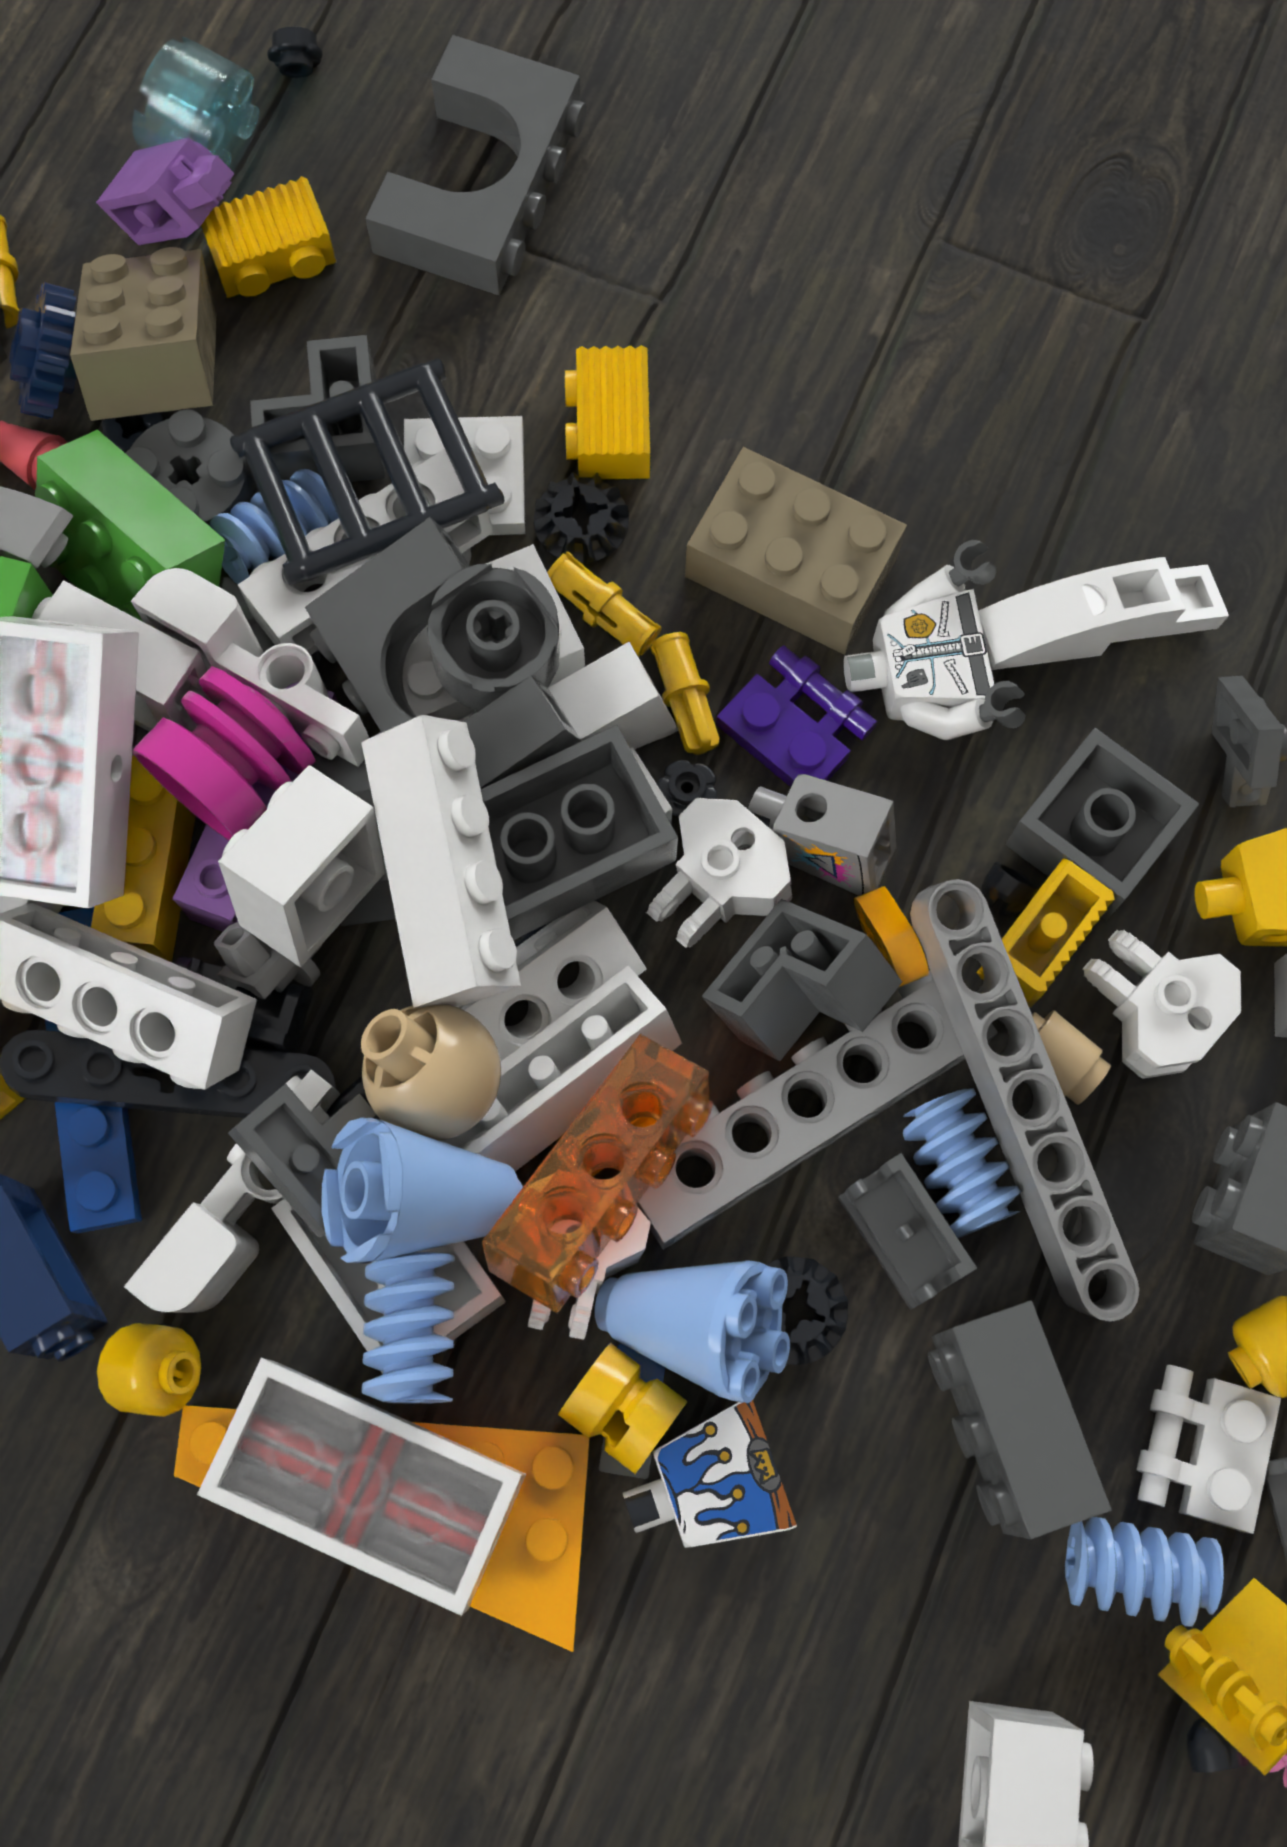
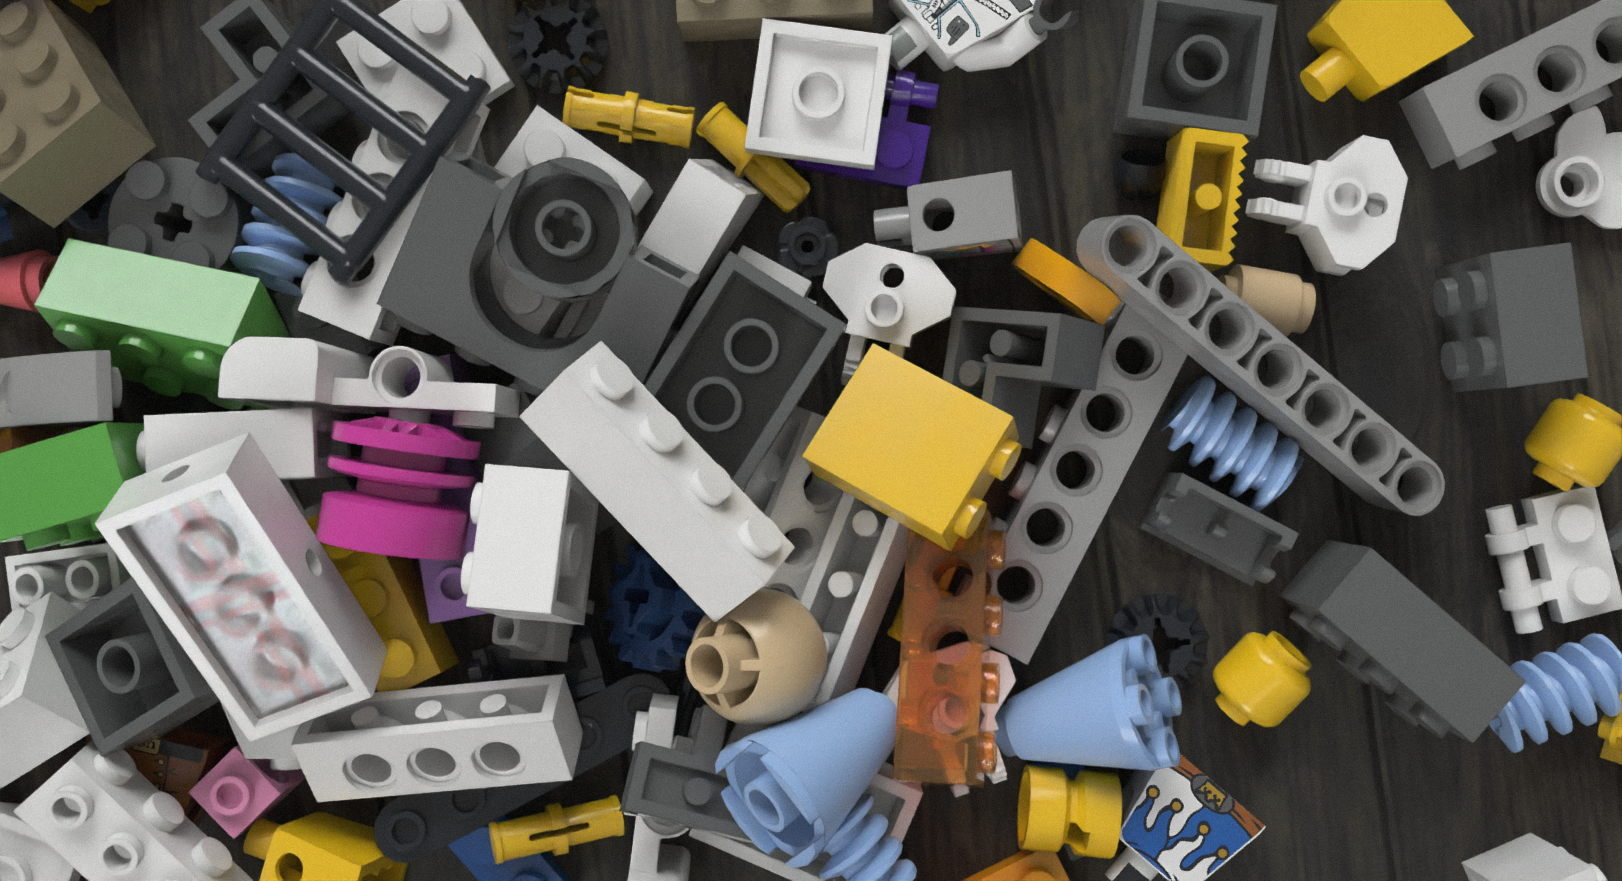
camera: 25 degrees left, 15 degrees up
none -> yellow pin [489,795,625,864]
none -> dark blue gear [604,543,706,672]
none -> white plate [745,18,893,170]
none -> yellow brick [802,343,1022,552]
none -> yellow head [1213,631,1312,727]

